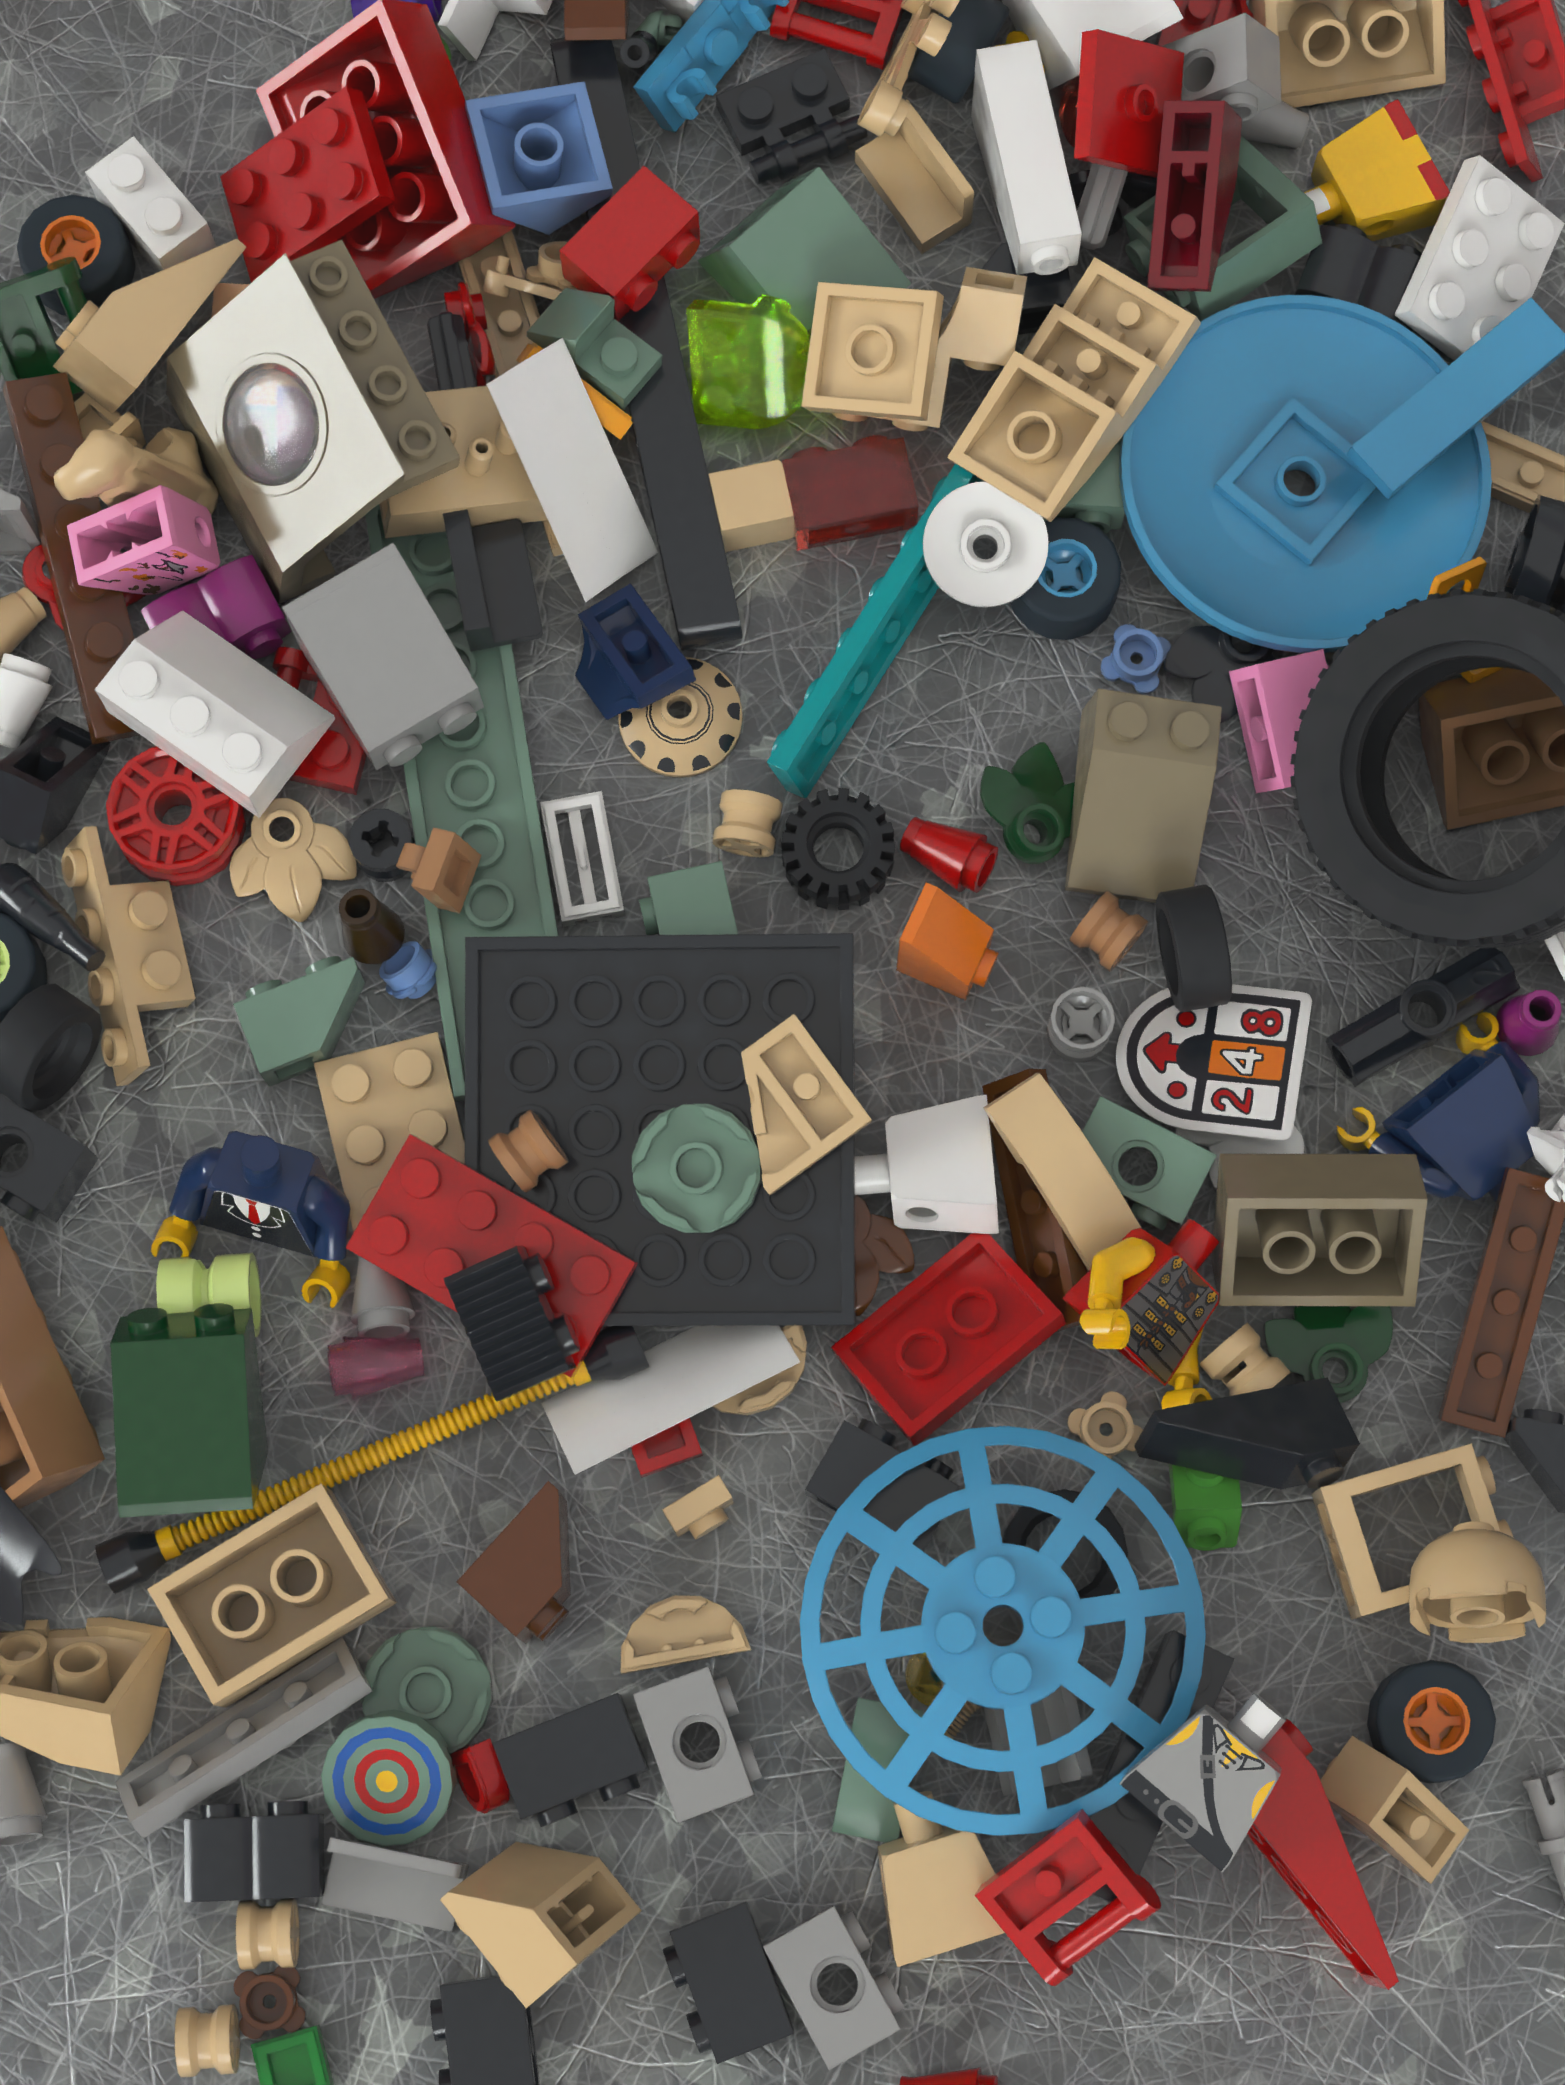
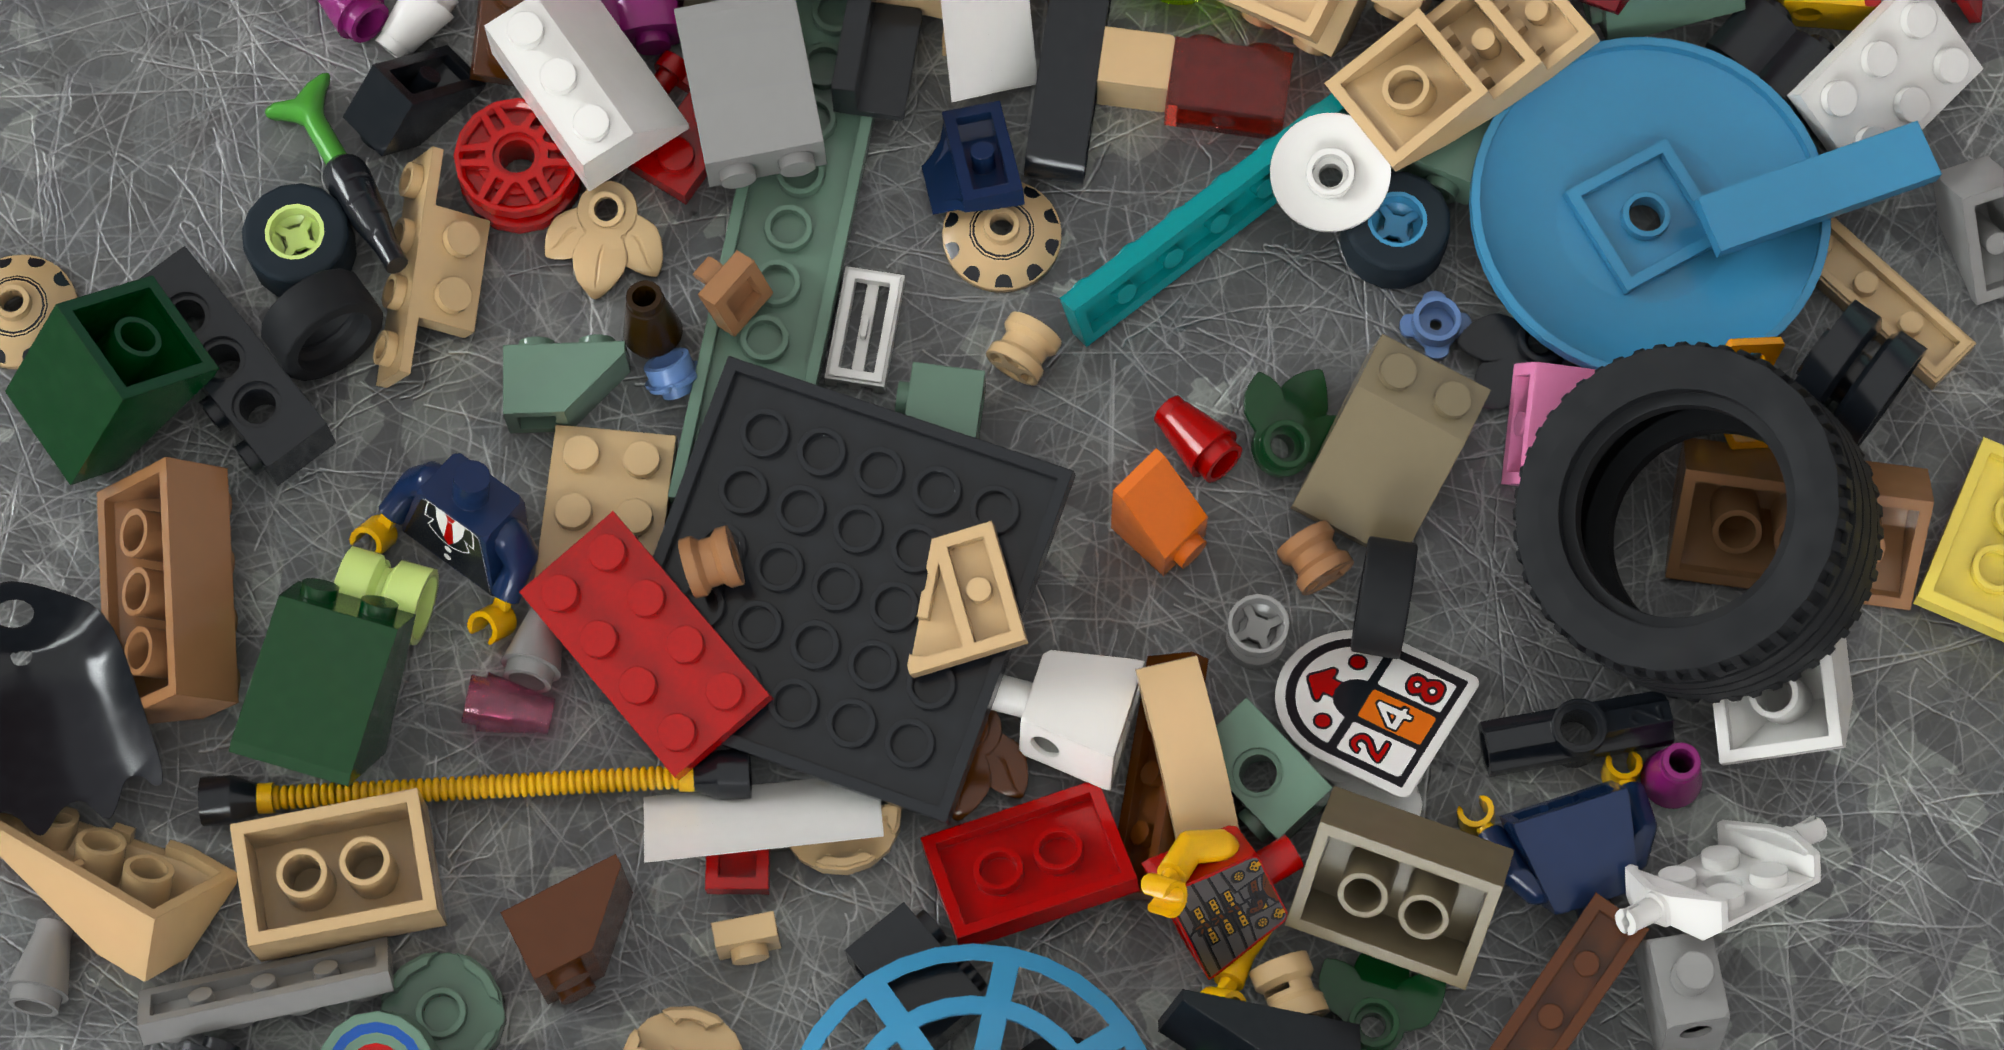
camera: 20 degrees right, 5 degrees down
black wheel [349,809,415,882] -> none
black brick [444,1246,581,1402] -> none
sand green tile [632,1104,762,1233] -> none
black tyre [781,788,896,911] -> none
tan plate [1067,1391,1143,1459] -> none

